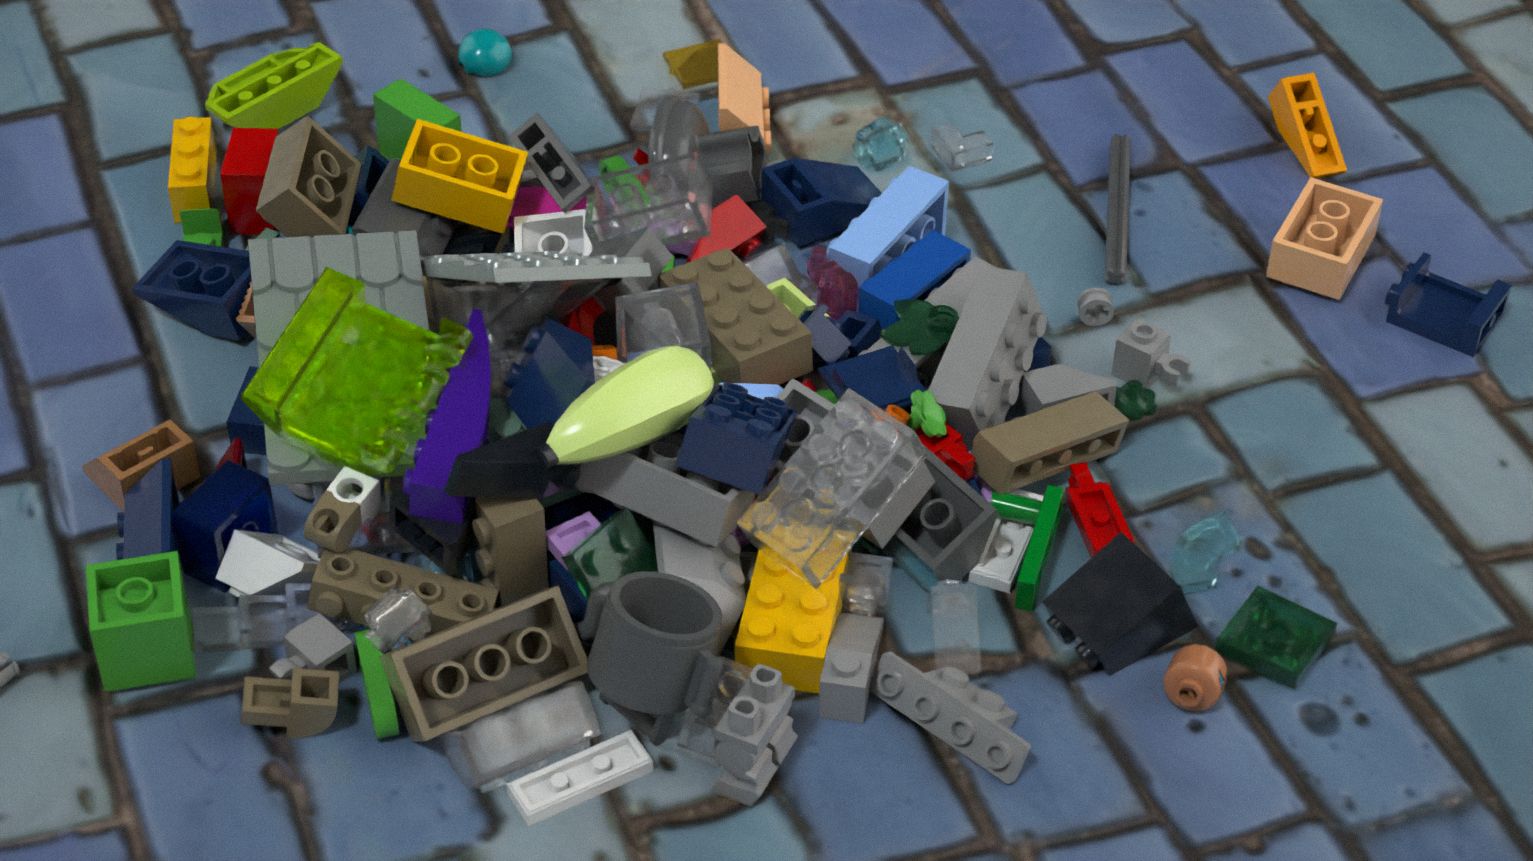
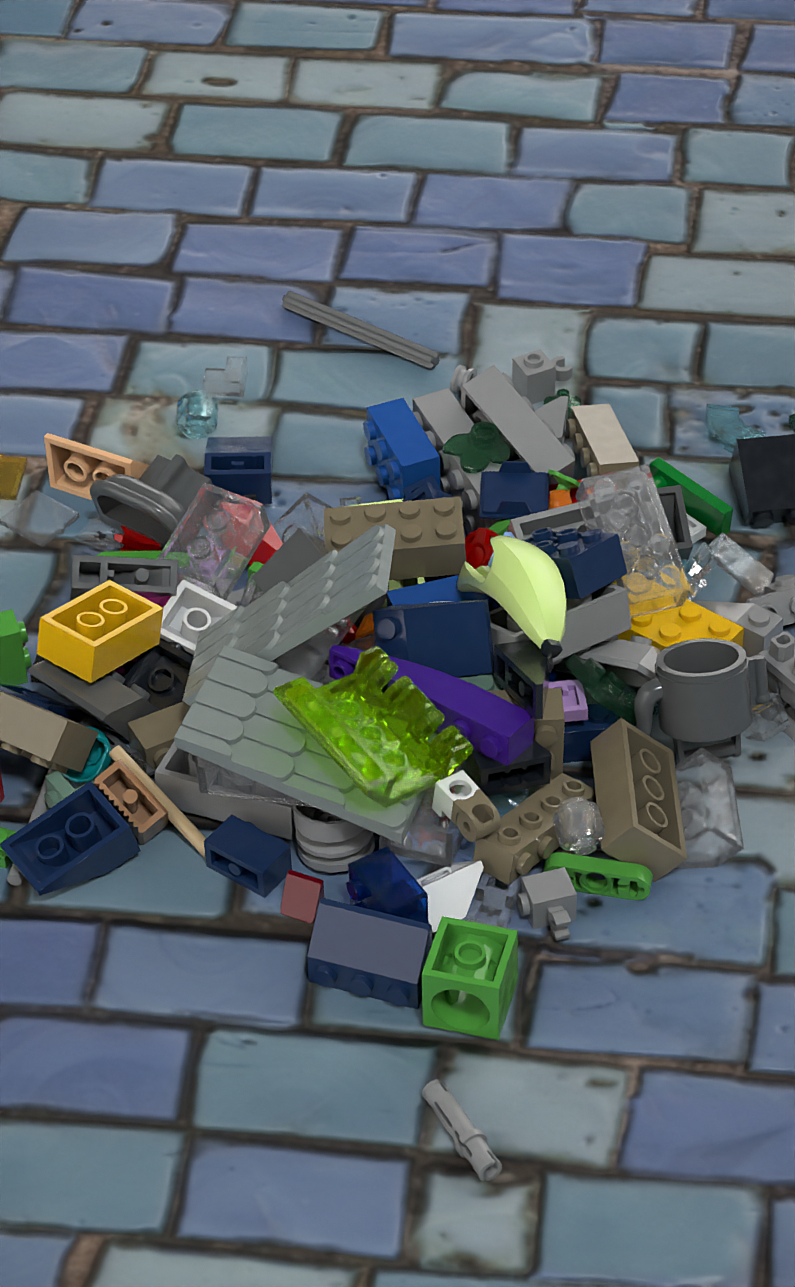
camera: 60 degrees left, 0 degrees up
medium nougat slope [82,419,200,512] -> none
dark tan brick [241,668,339,739] -> none
white tile [507,730,653,826] -> none
clear slope [615,282,711,371] -> none
clear pink plate [806,246,858,321] -> none
light blue brick [825,166,949,314] -> none
red hinge [1065,462,1135,558] -> none
light nougat brick [1266,177,1383,300] -> none
light orange slope [1267,72,1347,179] -> none
dark blue panel [1385,252,1512,357] -> none

